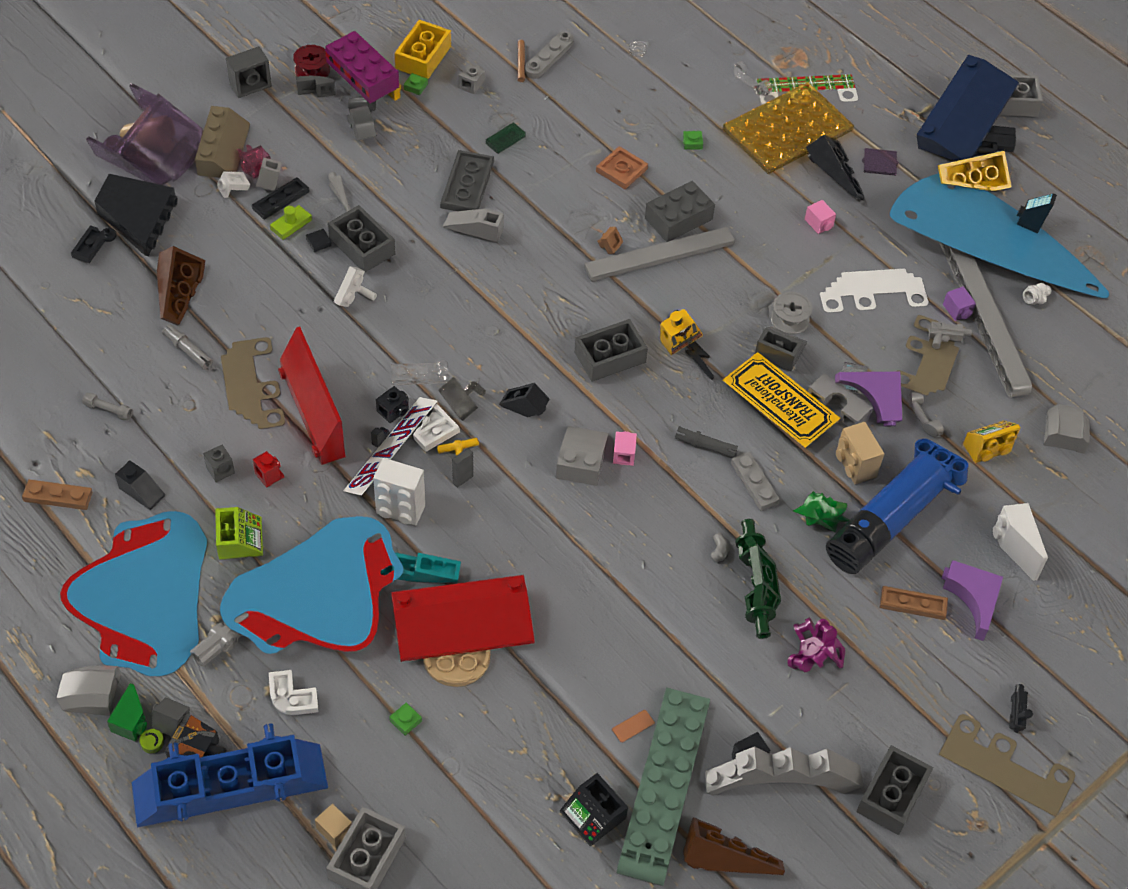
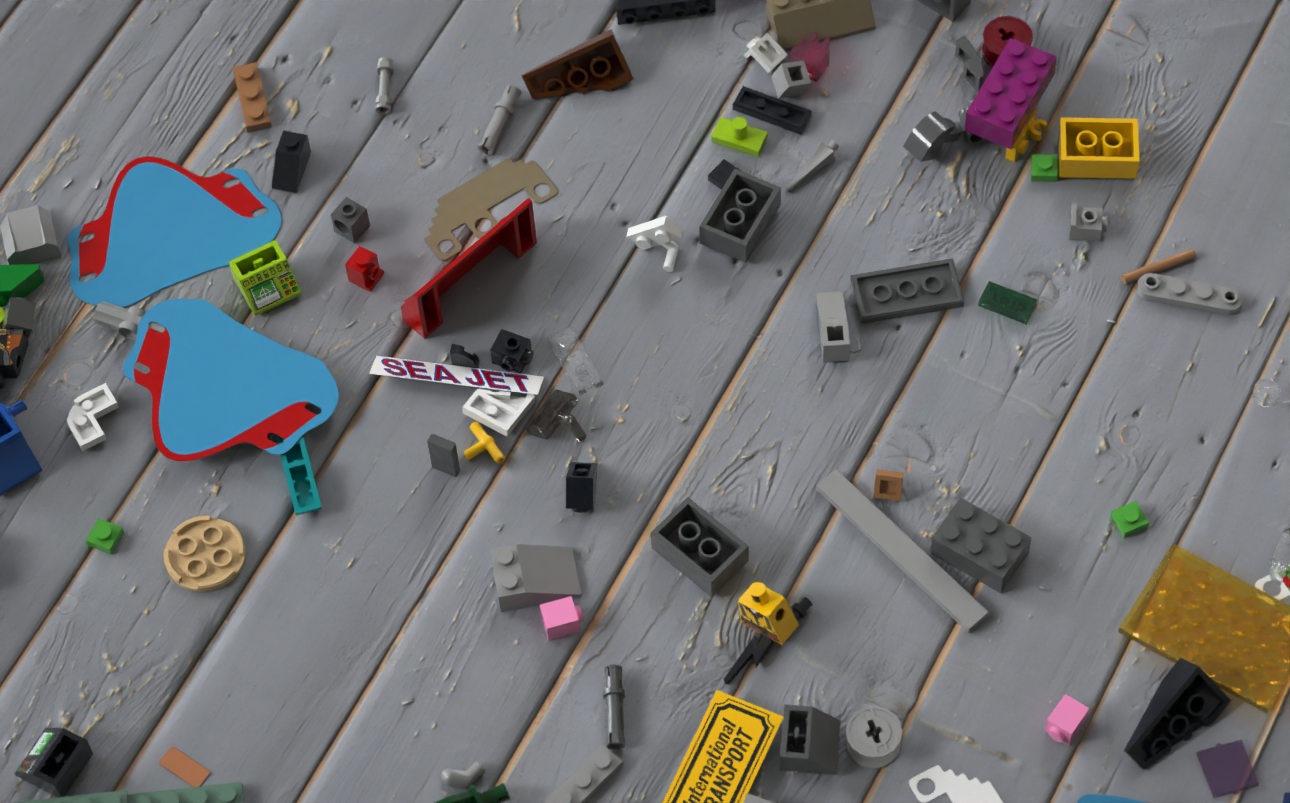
camera: 75 degrees right, 5 degrees up
white brick [373,458,425,526] -> none
red slope [391,575,535,662] -> none
nougat tile [596,146,648,189] -> none

